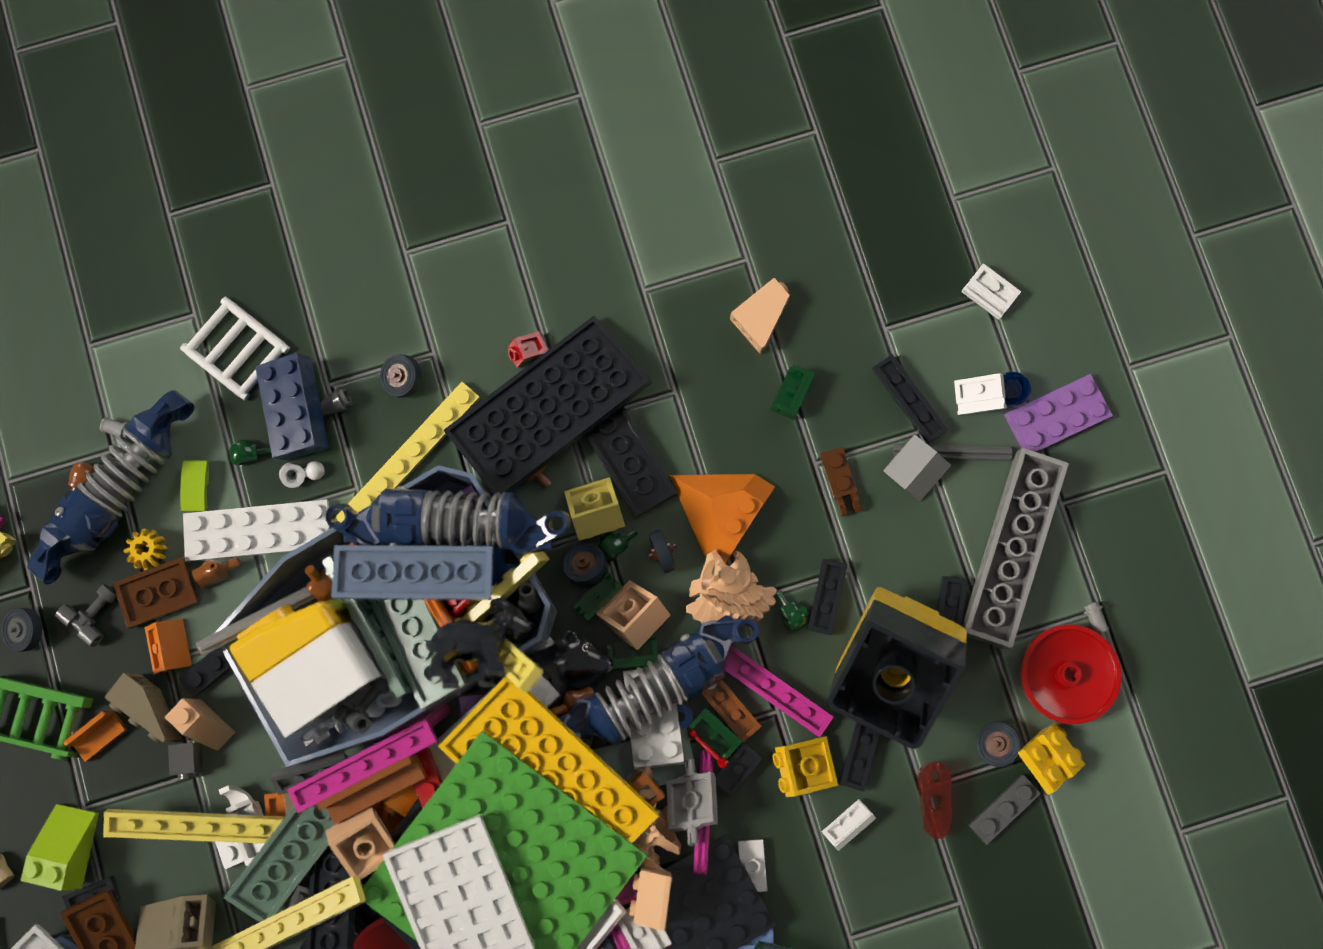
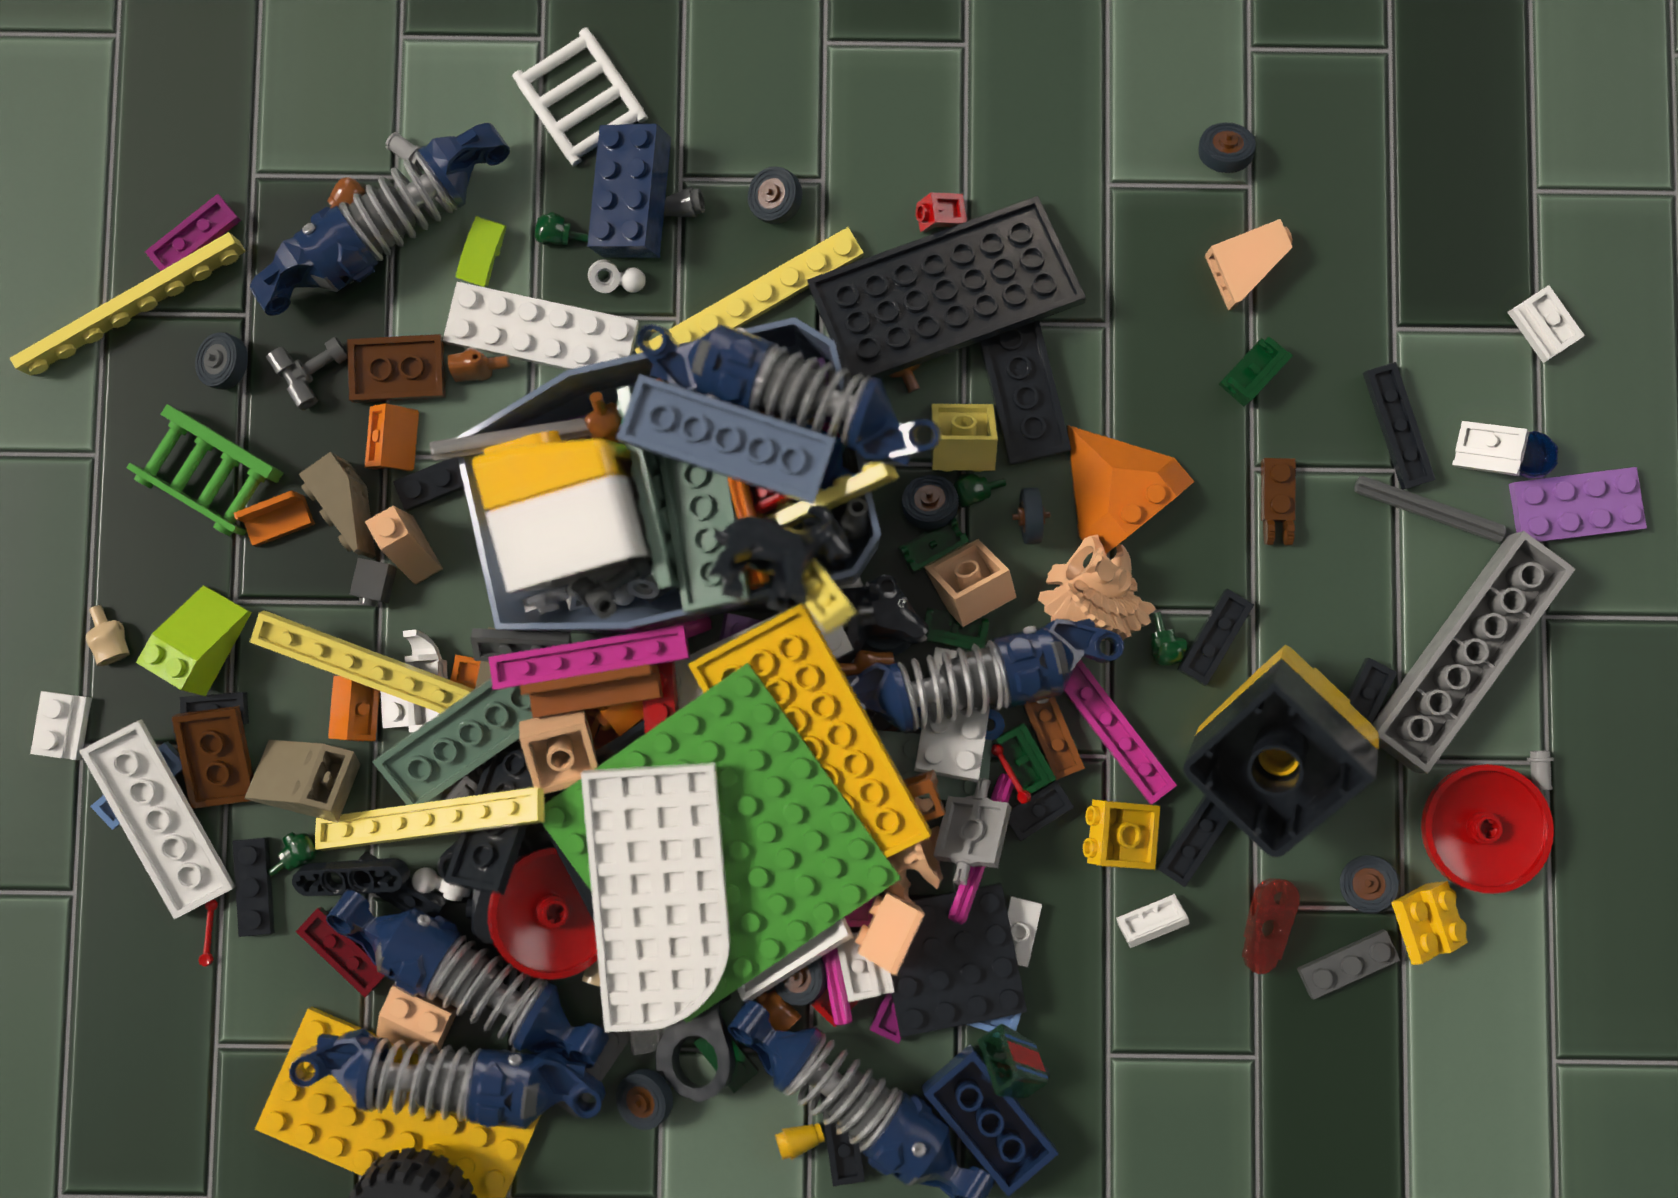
camera: 15 degrees right, 5 degrees up
yellow gear [124,529,169,570] -> none
light grey slope [883,434,951,502] -> none
none -> orange panel [328,676,380,741]
none -> black wheel [1198,122,1256,173]

